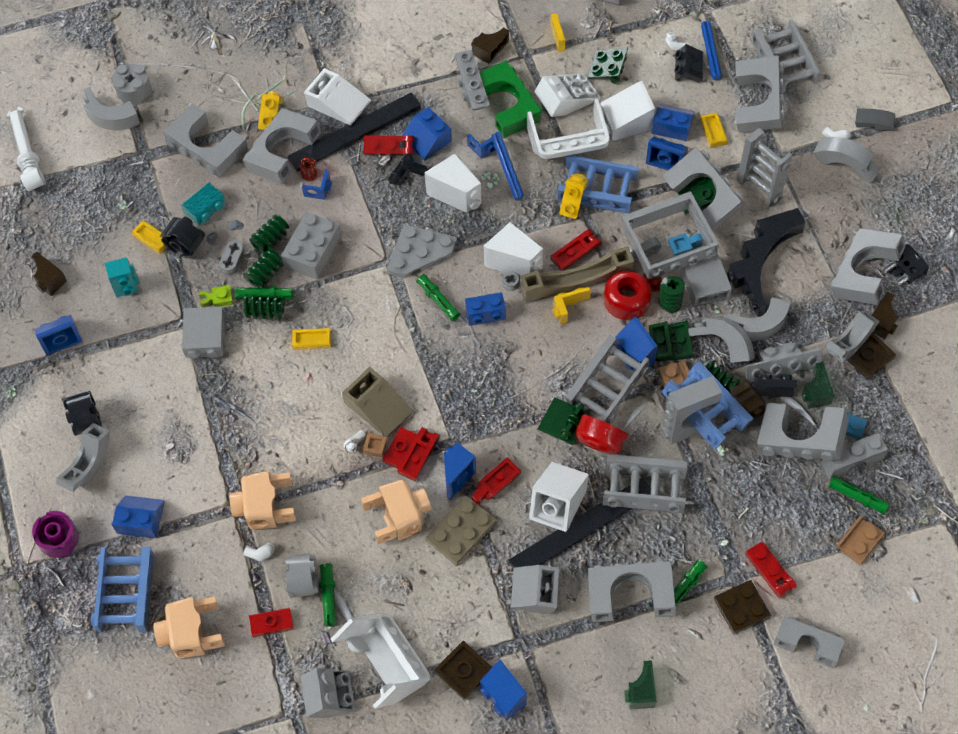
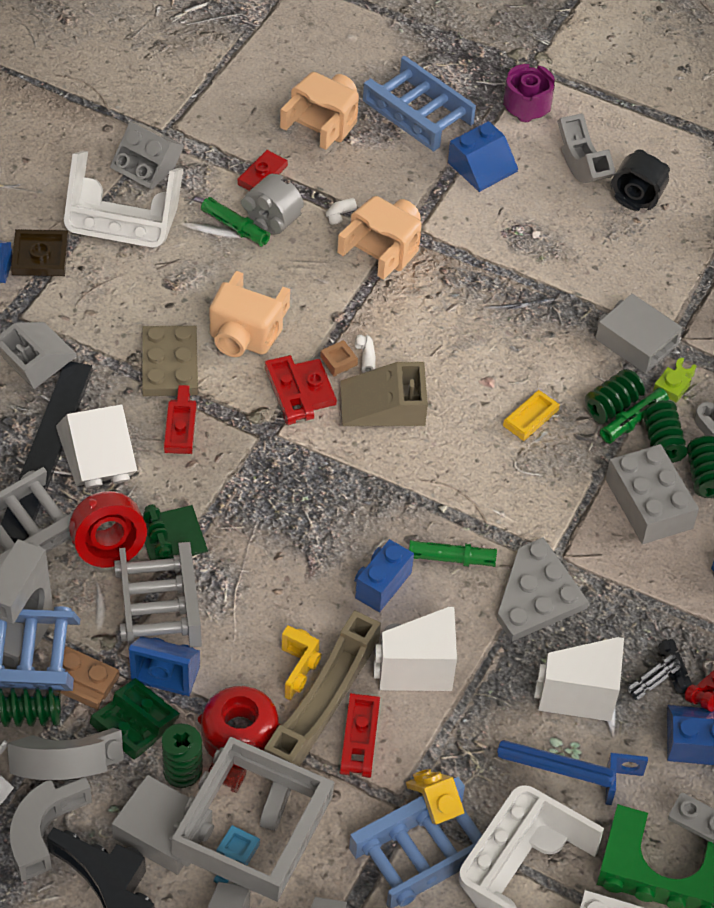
camera: 130 degrees right, 10 degrees down
blue slope [444,442,476,500] -> none

